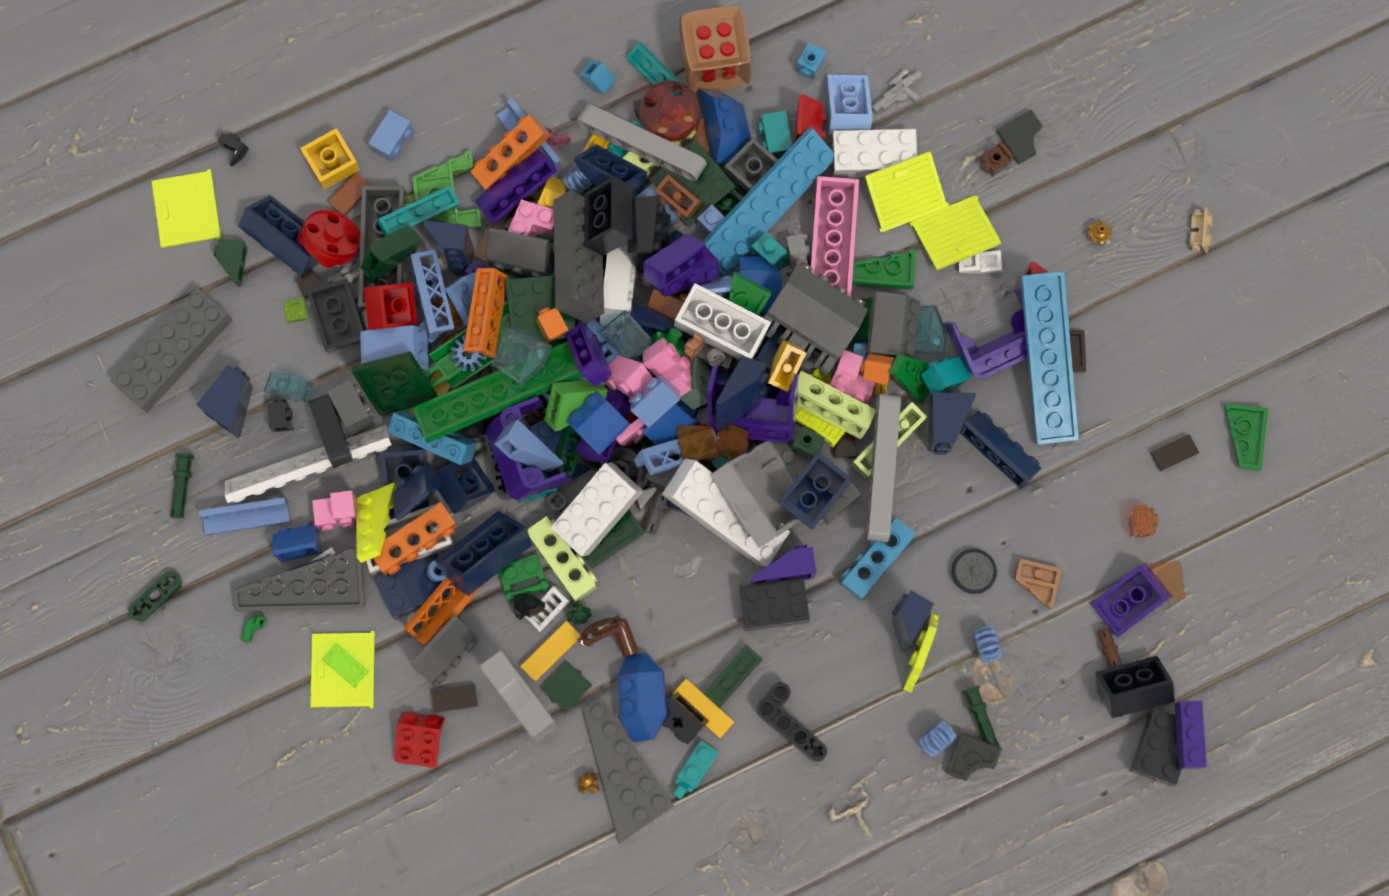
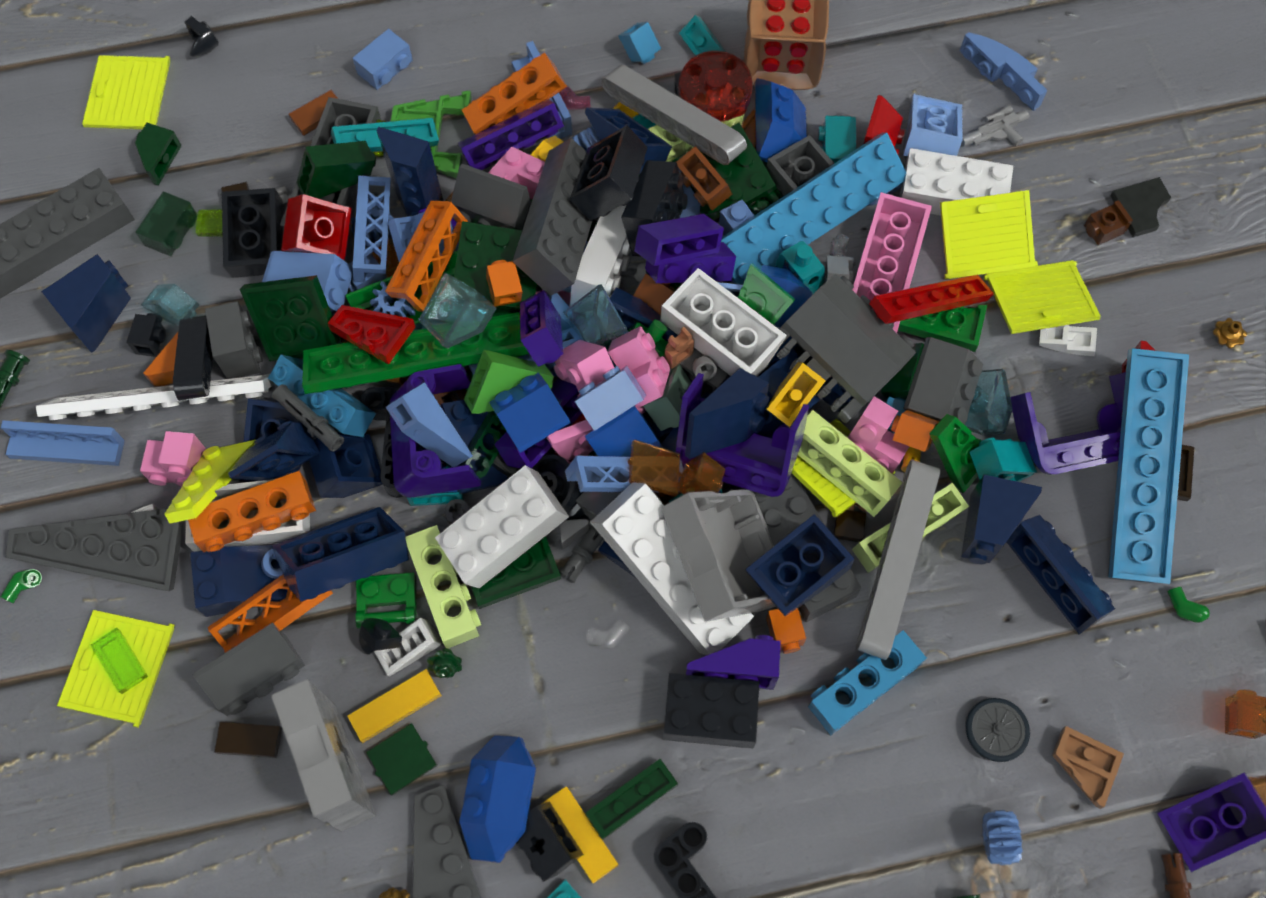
camera: 15 degrees right, 10 degrees down
dark blue slope [238,195,319,276] -> none
blue slope [272,523,323,562] -> none
red piece [298,210,360,268] -> none
yellow brick [300,128,360,190] -> none
red bracket [394,711,445,768] -> none
reddish brown piece [578,616,638,656] -> none
dark green brick [790,426,825,459] -> none
dark azure brick [796,43,827,79] -> none
dark blue slope [892,590,934,652] -> none
neon yellow wing [903,612,939,693] -> none
none -> clear green brick [136,191,198,256]
none -> orange slope [143,332,178,387]
none -> dark grey pin [272,384,344,452]
none -> red wing [328,305,416,365]
none -> orange brick [766,608,806,654]
none -> red plate [869,275,994,324]
none -> medium blue slope [960,32,1047,110]
none -> green arm [1167,587,1210,623]

